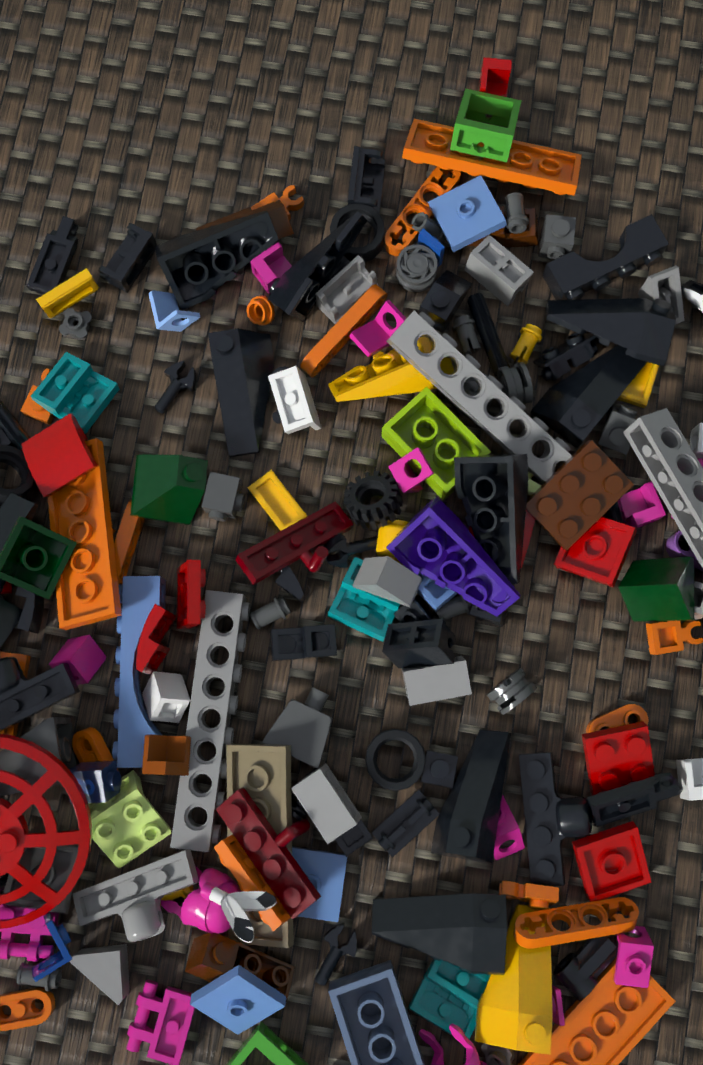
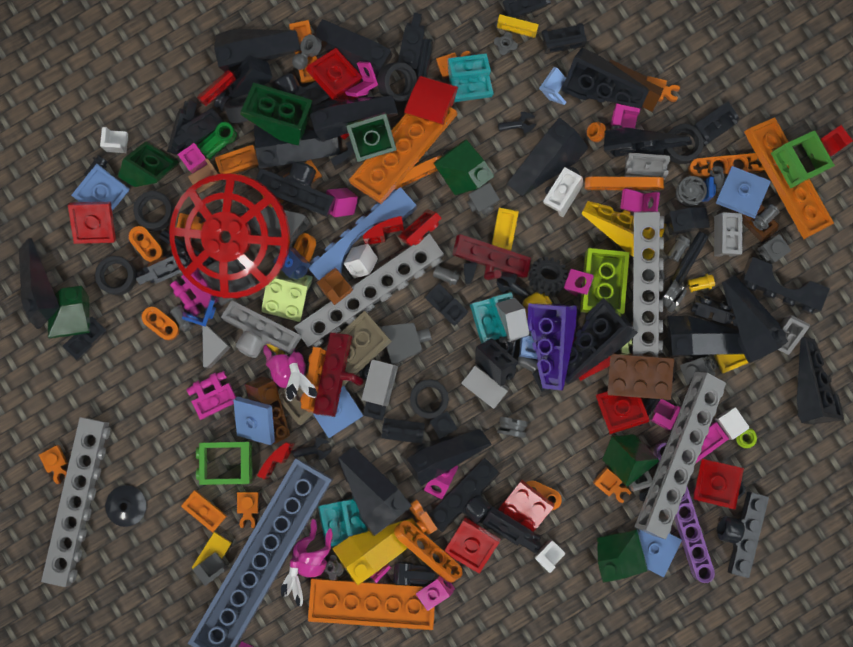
camera: 50 degrees right, 5 degrees up
none -> red slope [257,442,294,479]

